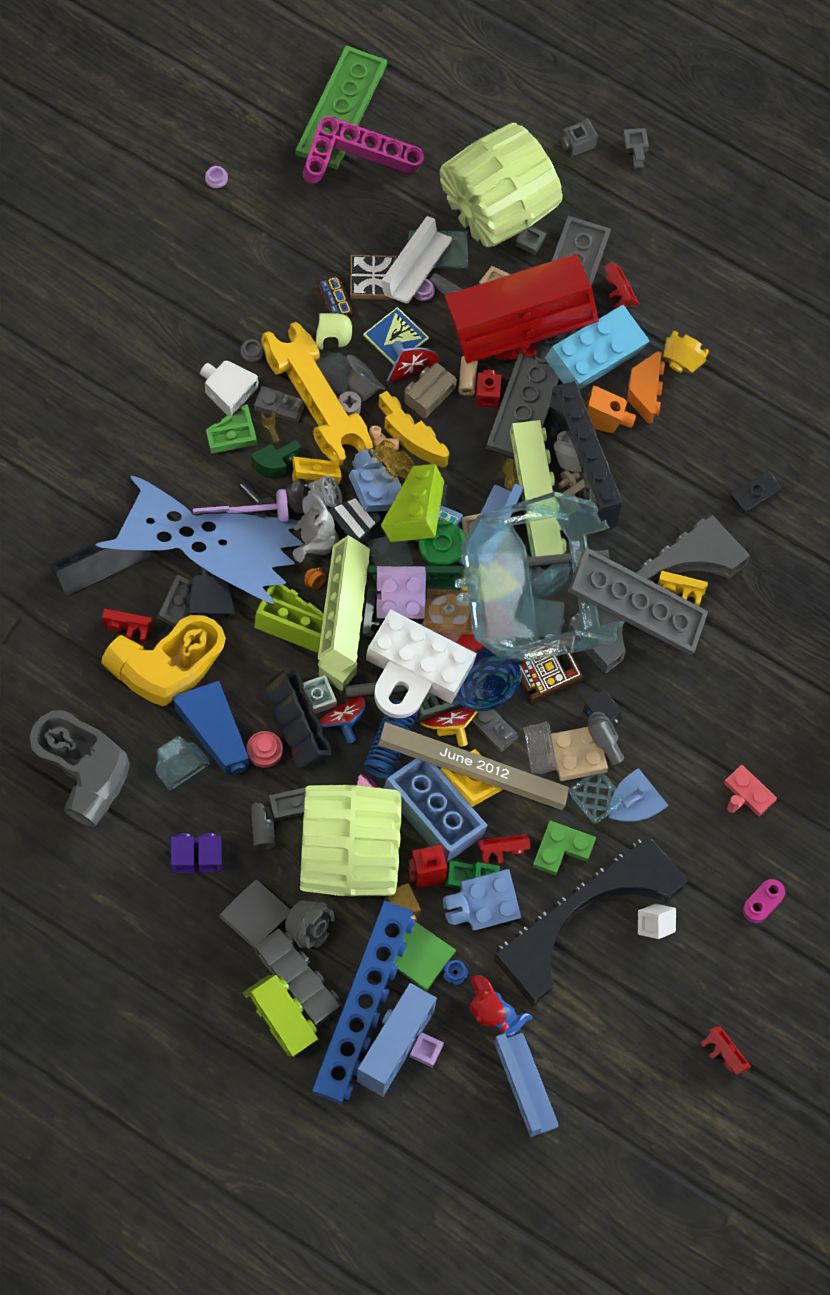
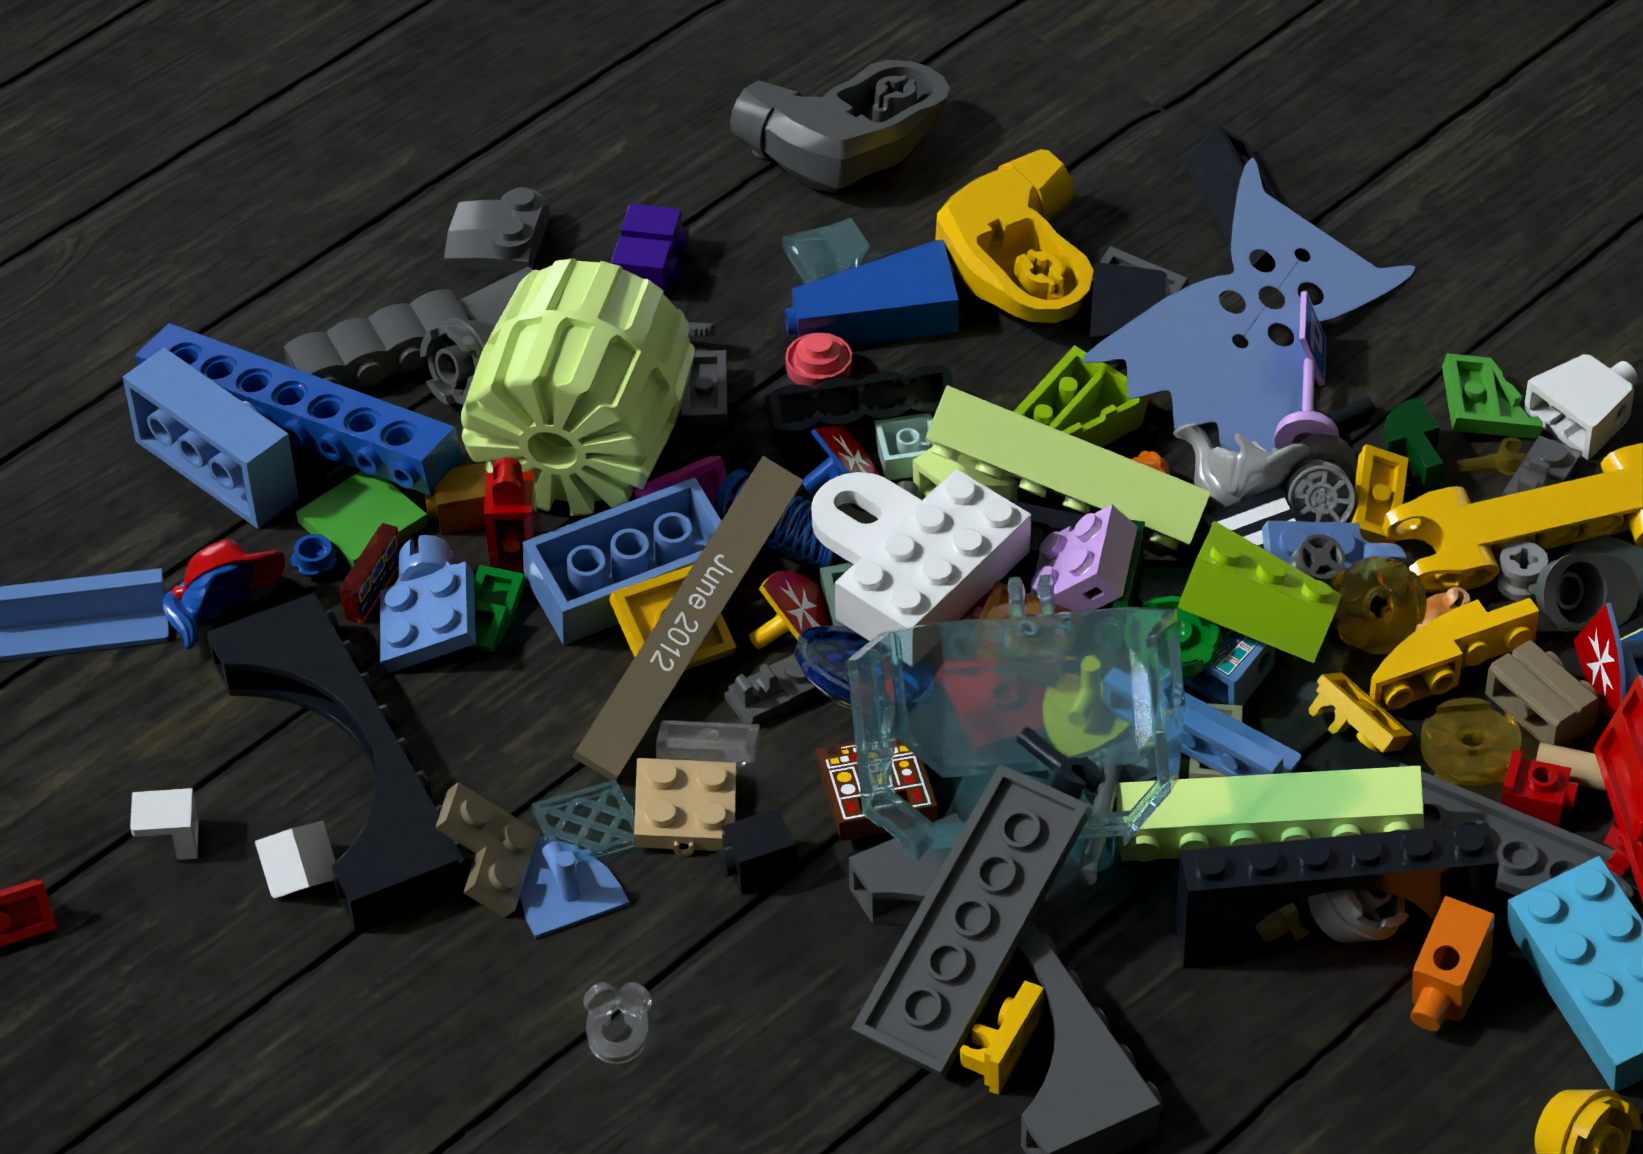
camera: 110 degrees right, 20 degrees down
red plate [102,609,153,643] -> none
lime wedge [242,975,318,1056] -> none
lavender plate [410,1032,444,1068] -> none
red plate [477,834,530,864] -> none
bright green plate [533,821,596,875] -> none
dark grey arm [588,712,624,765] -> none
orange slope [627,352,665,424] -> none
coral plate [724,765,777,817] -> none
dark pink plate [743,879,785,923] -> none
none -> white panel [130,788,199,860]
none -> tile [340,523,401,624]
none -> dark tan plate [435,782,539,918]
none -> dark grey slope [444,187,550,273]
none -> clear piece [583,982,652,1064]
none -> black bar [1016,727,1102,800]
none -> dark grey wheel [1288,534,1345,585]
none -> yellow plate [1309,672,1413,753]
none -> clear yellow plate [1420,698,1522,786]

